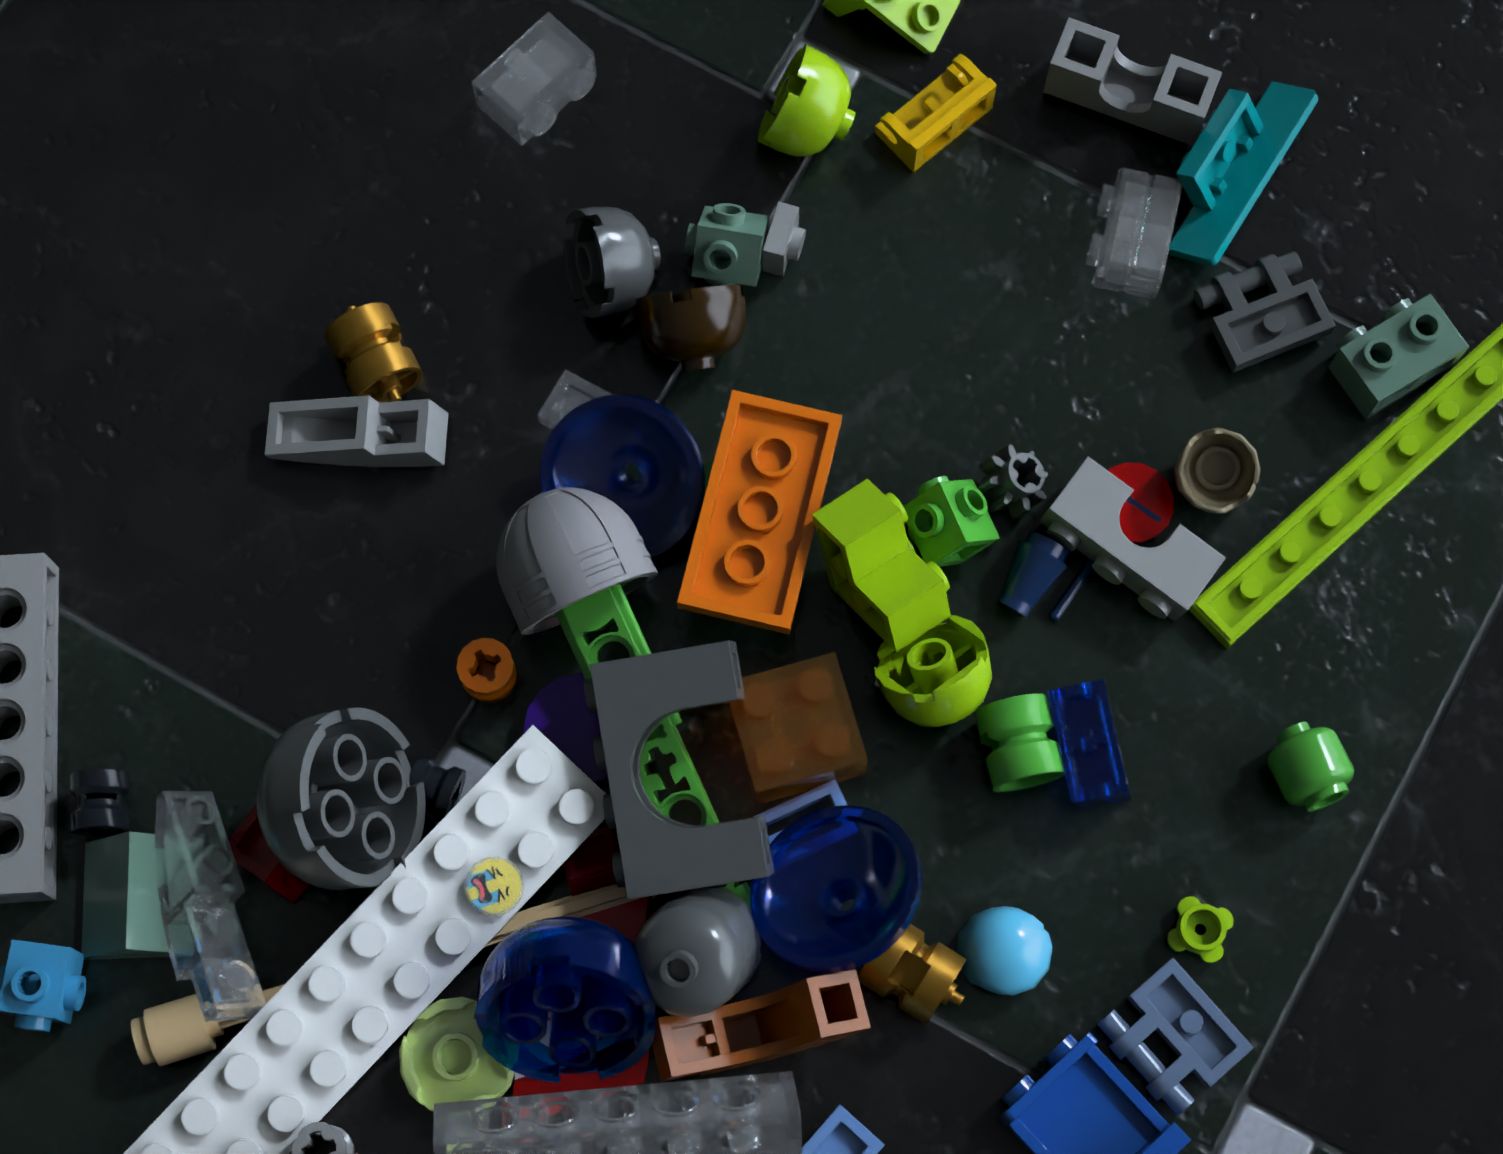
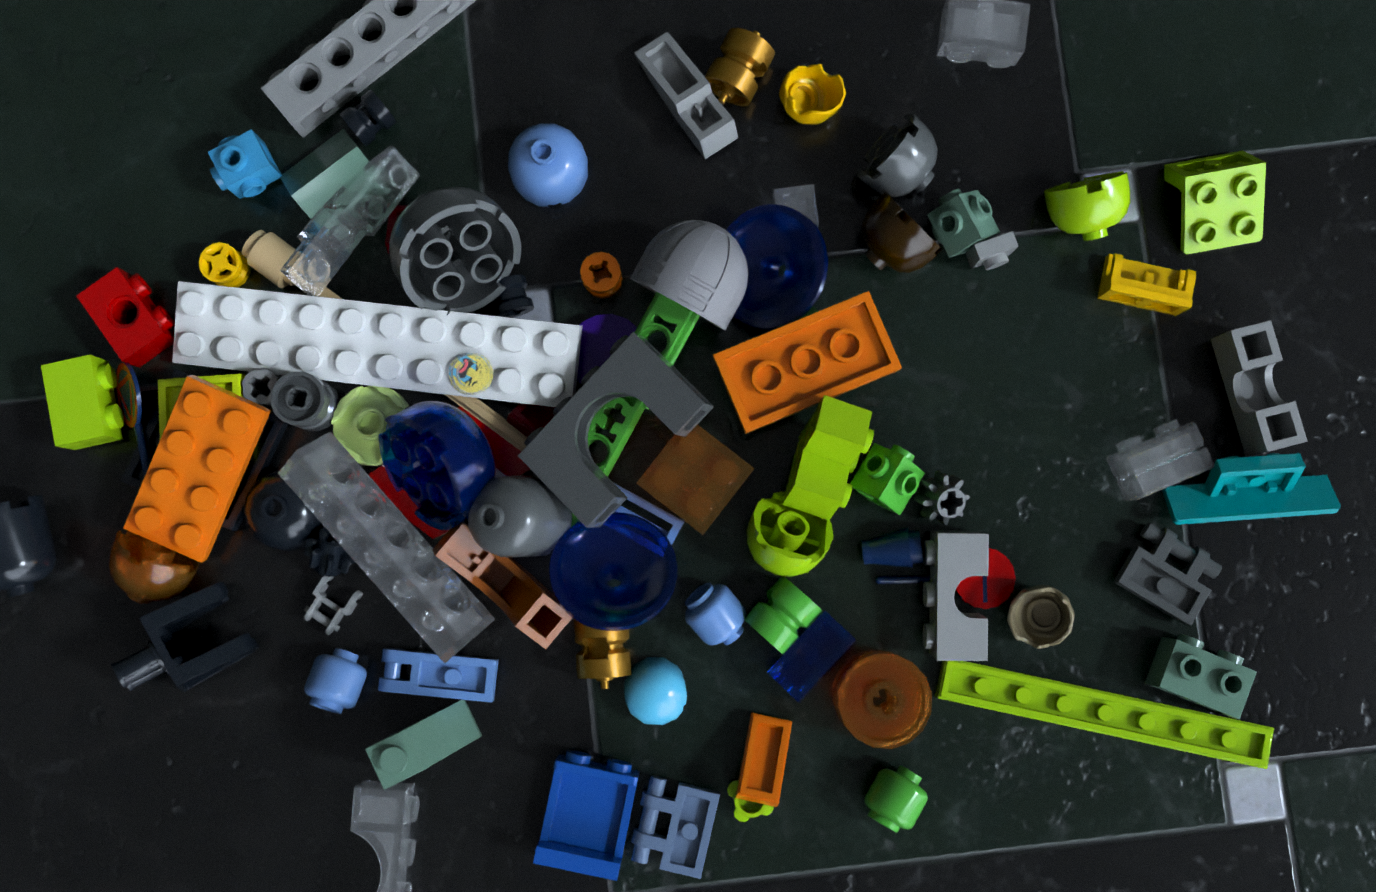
camera: 55 degrees right, 10 degrees up
none -> yellow wheel [199,242,250,288]
none -> dark grey wheel [271,371,340,431]
none -> medium blue cylinder [508,123,588,207]
none -> medium blue head [685,583,746,646]
none -> orange tile [735,713,792,807]
none -> yellow hair [779,64,846,125]
none -> clear orange wheel [832,650,932,749]

